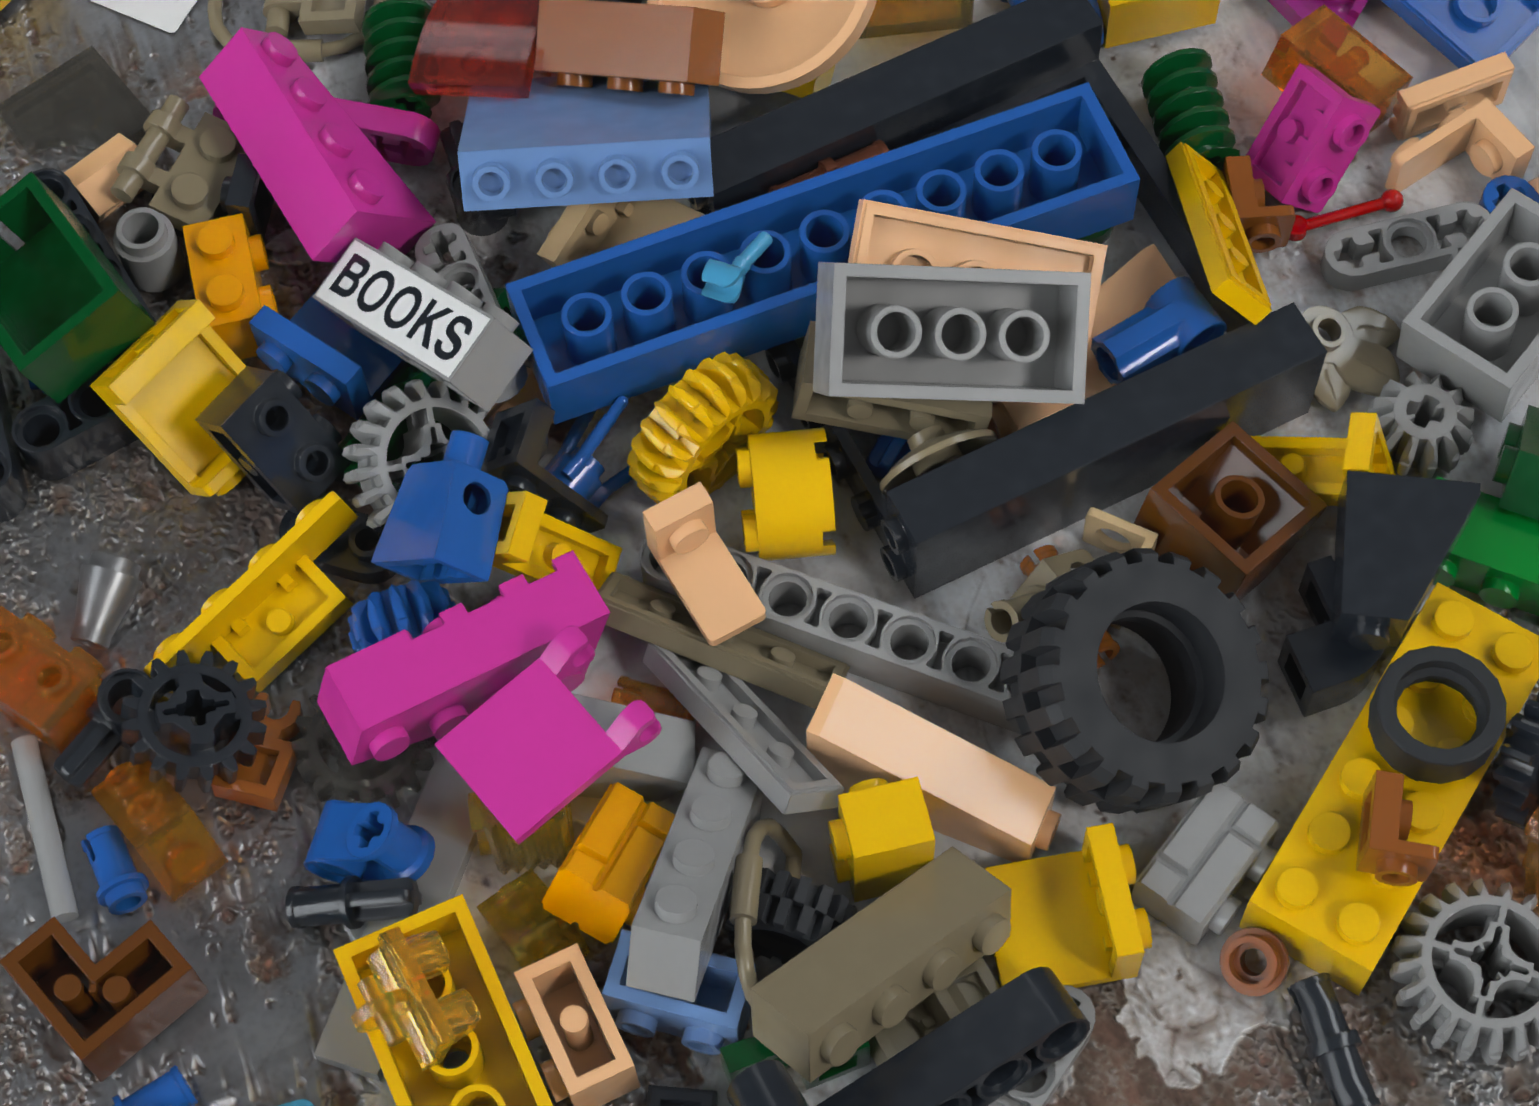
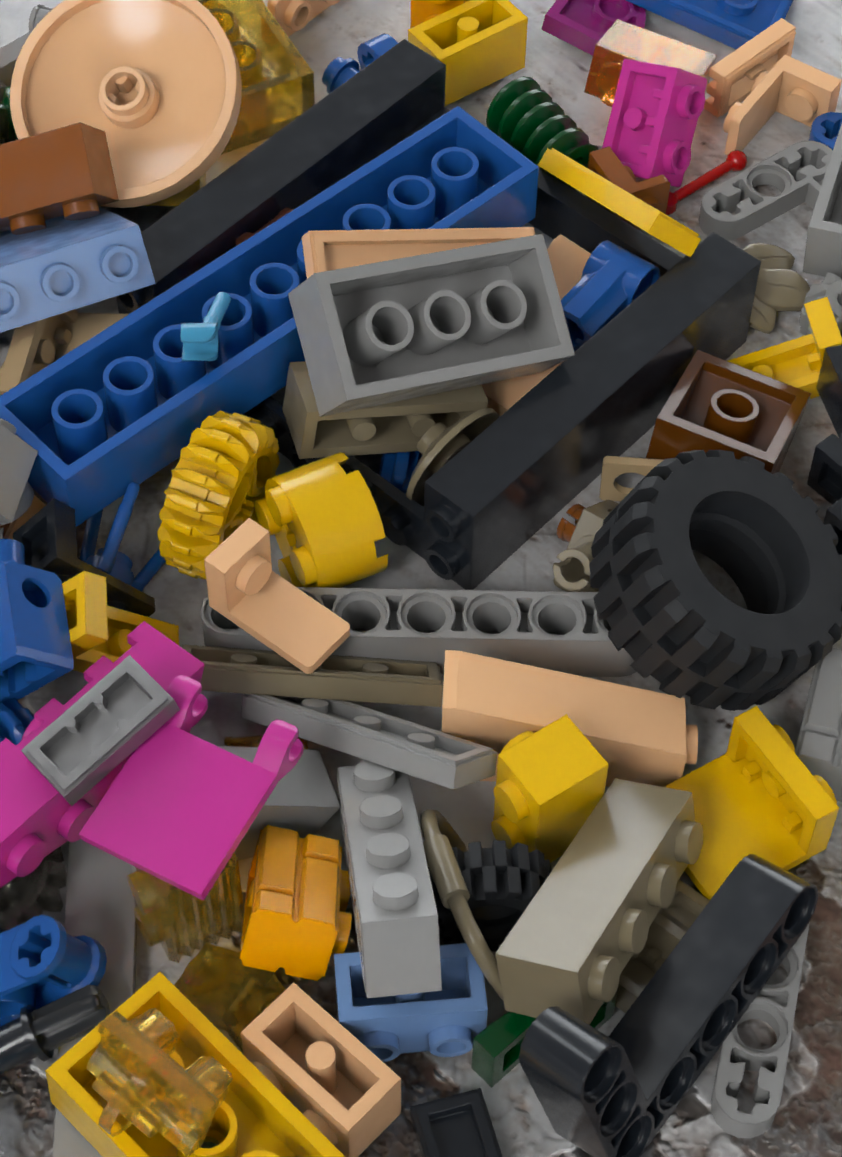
camera: 25 degrees left, 10 degrees down
none -> flat silver plate [21,655,180,806]

